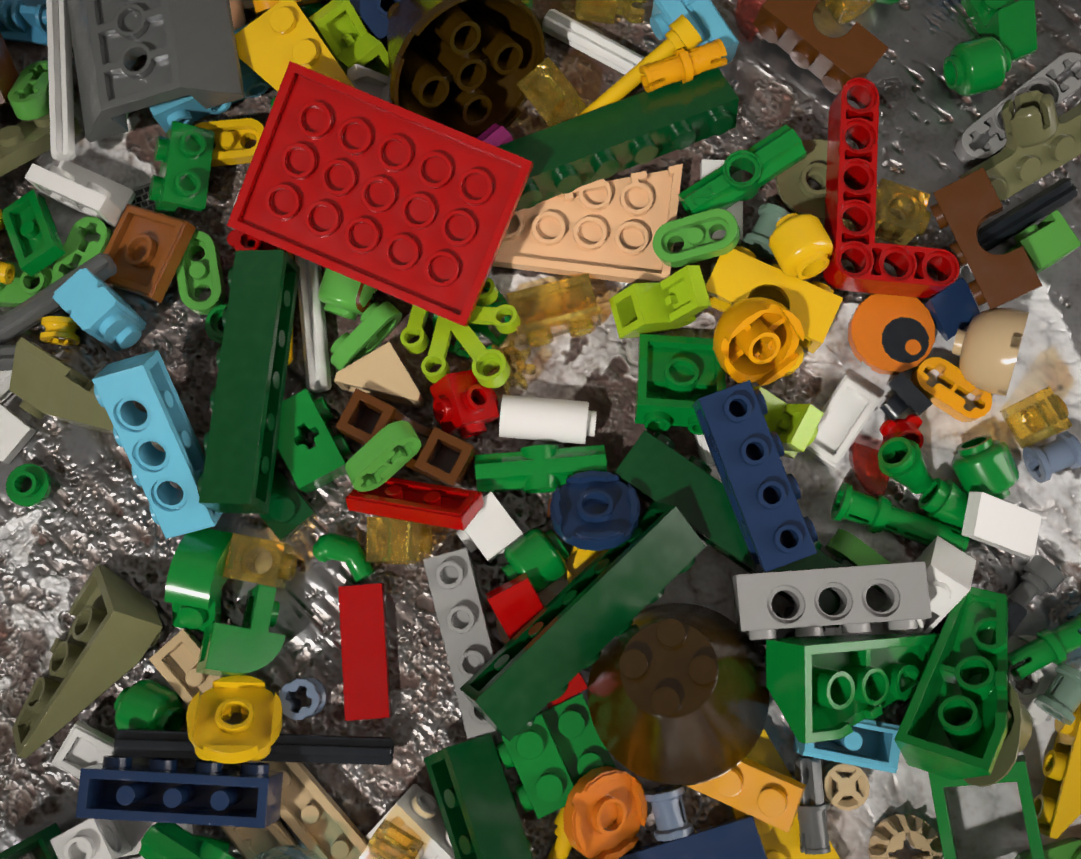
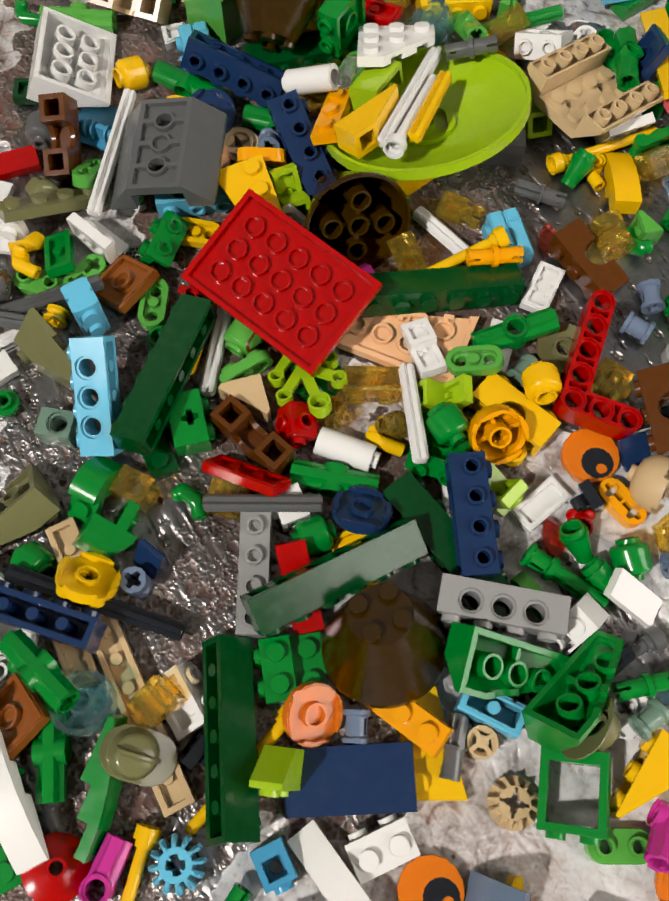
camera: 10 degrees right, 10 degrees down
red tile [338,583,392,721] -> none
bright green beam [345,421,421,492] -> none
none -> sand green brick [34,406,78,448]
none -> dark blue slope [133,539,169,580]
none -> dark grey axle [202,494,323,512]
none -> yellow arm [365,424,405,457]
none -> clear yellow cone [374,410,408,439]
none -> white axle [398,363,429,464]
none -> white slope [400,317,447,380]
none -> green head [426,401,469,447]
none -> white plate [519,260,566,313]
none -> sand blue bush [619,310,656,345]
none -> sand blue bush [636,279,666,315]

